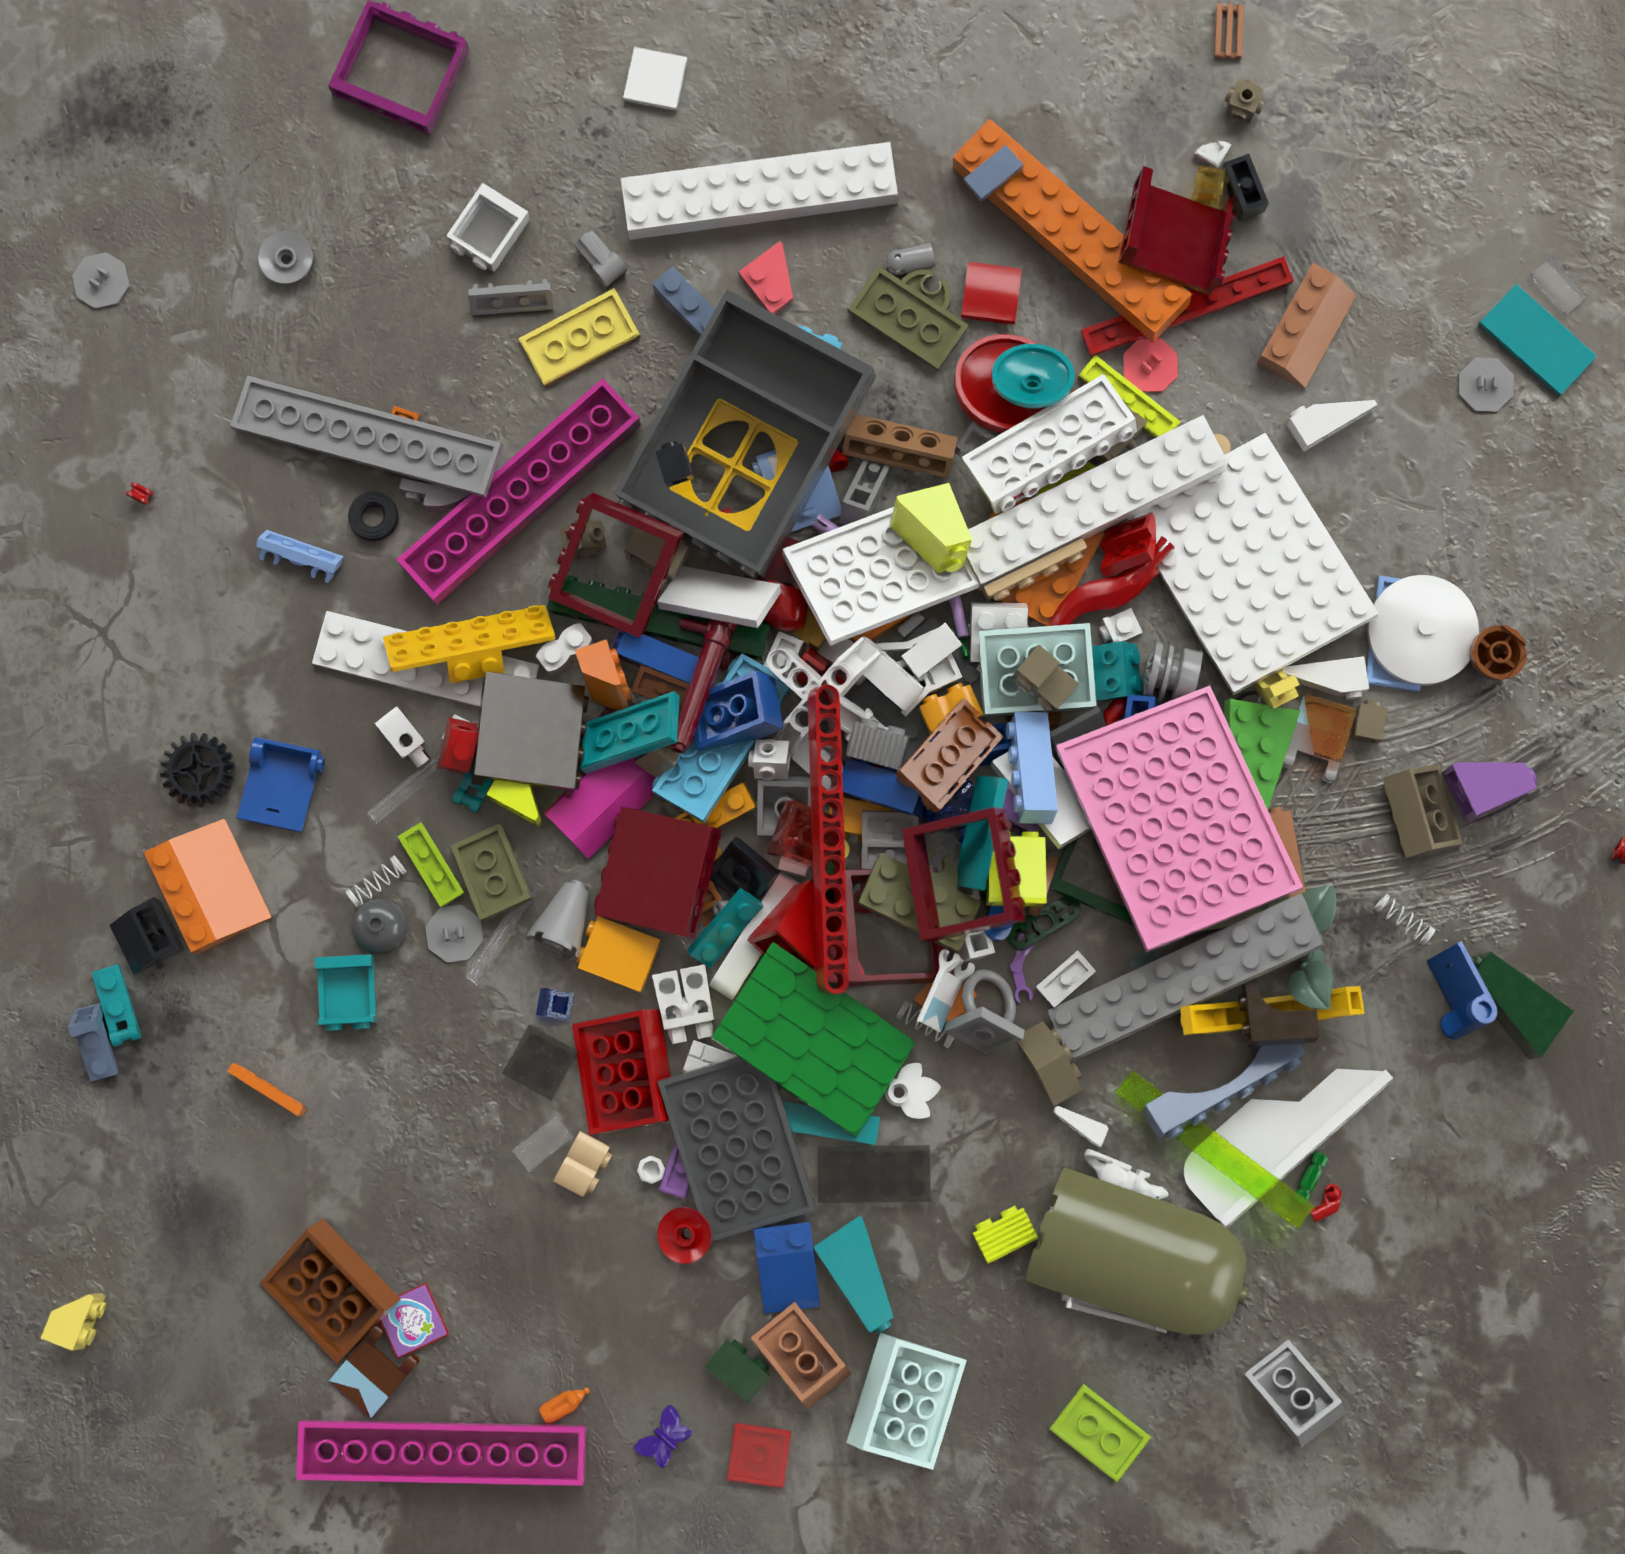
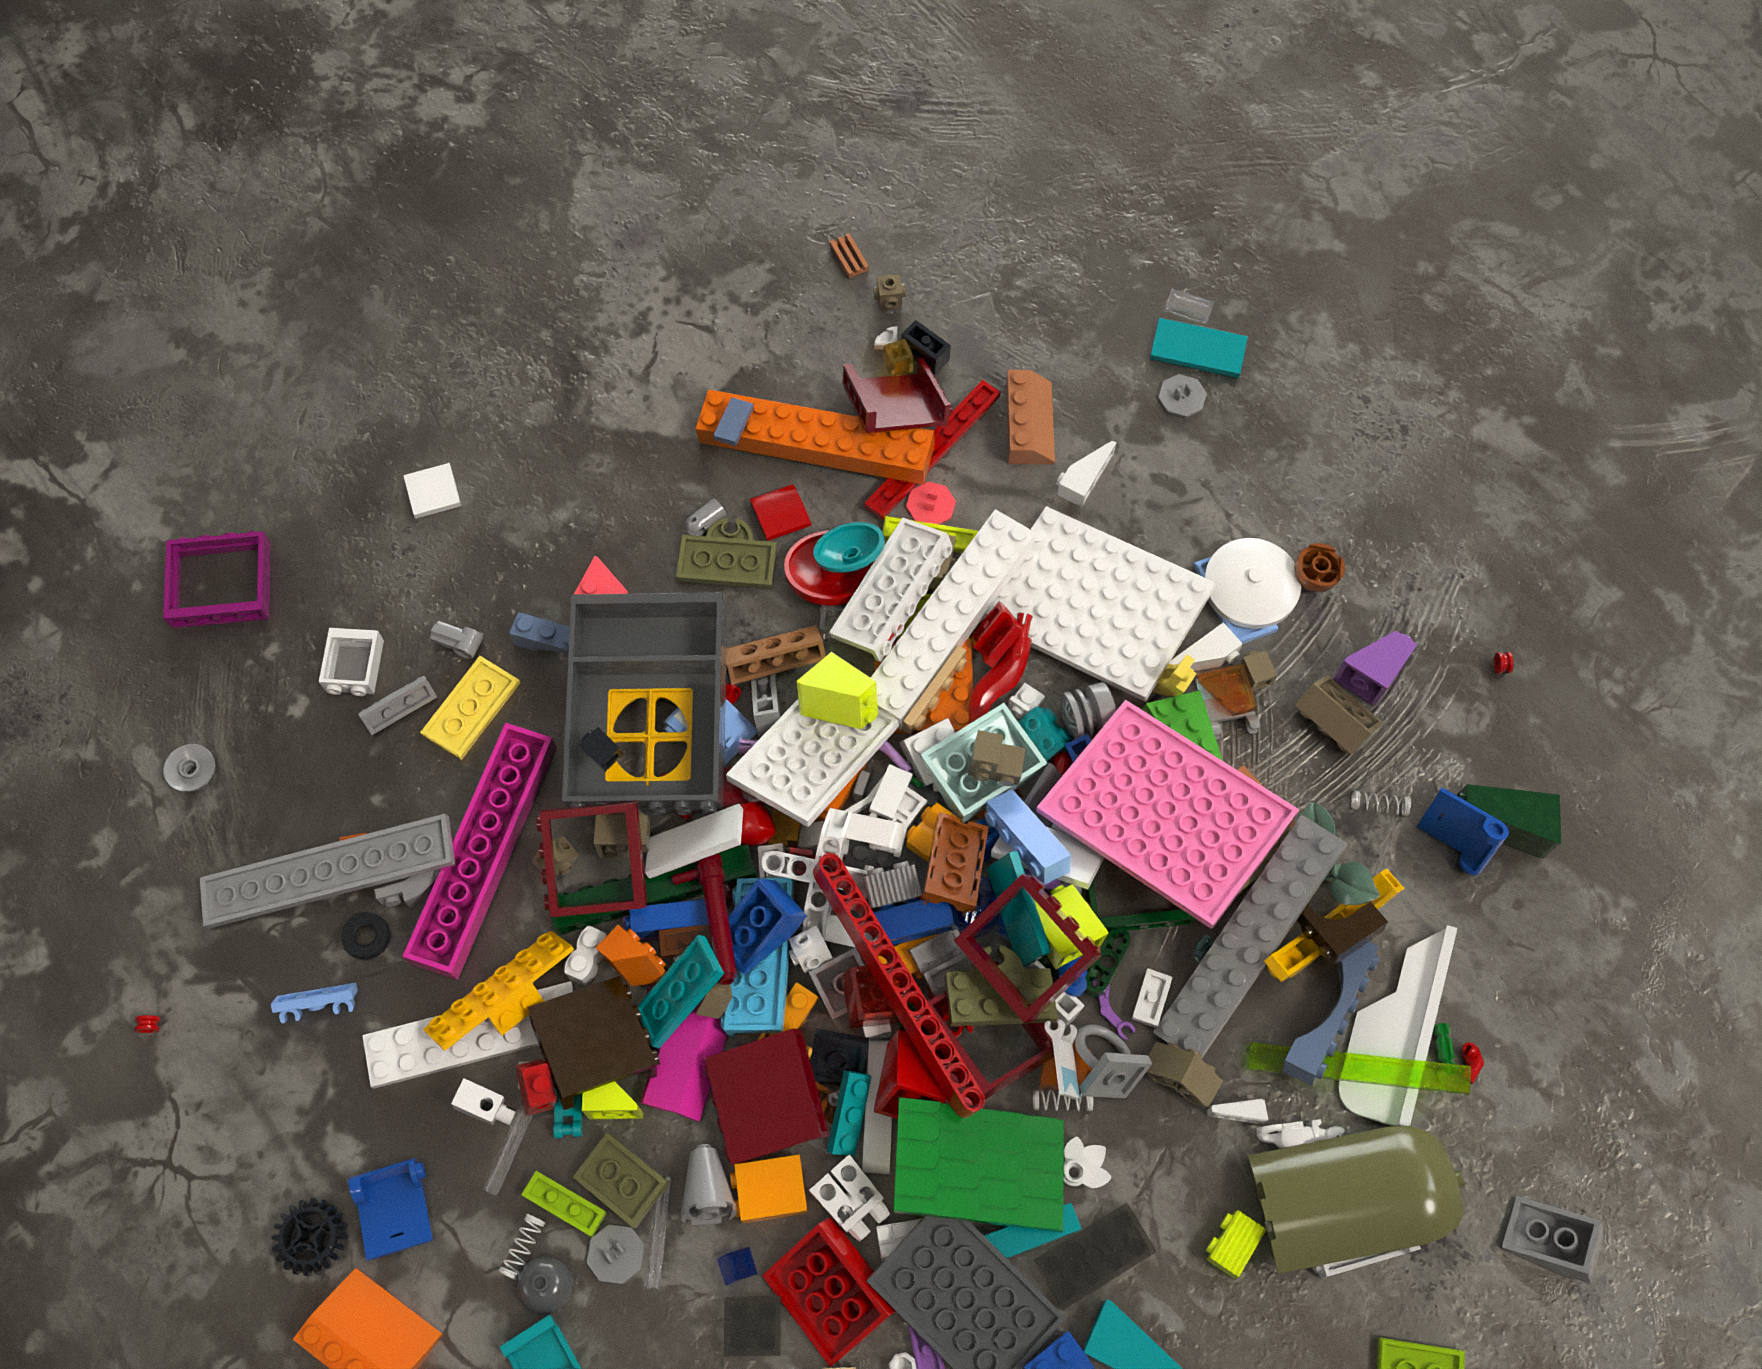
camera: 30 degrees left, 15 degrees down
light grey piece [72,252,130,309] -> none
white brick [621,142,898,240] -> none

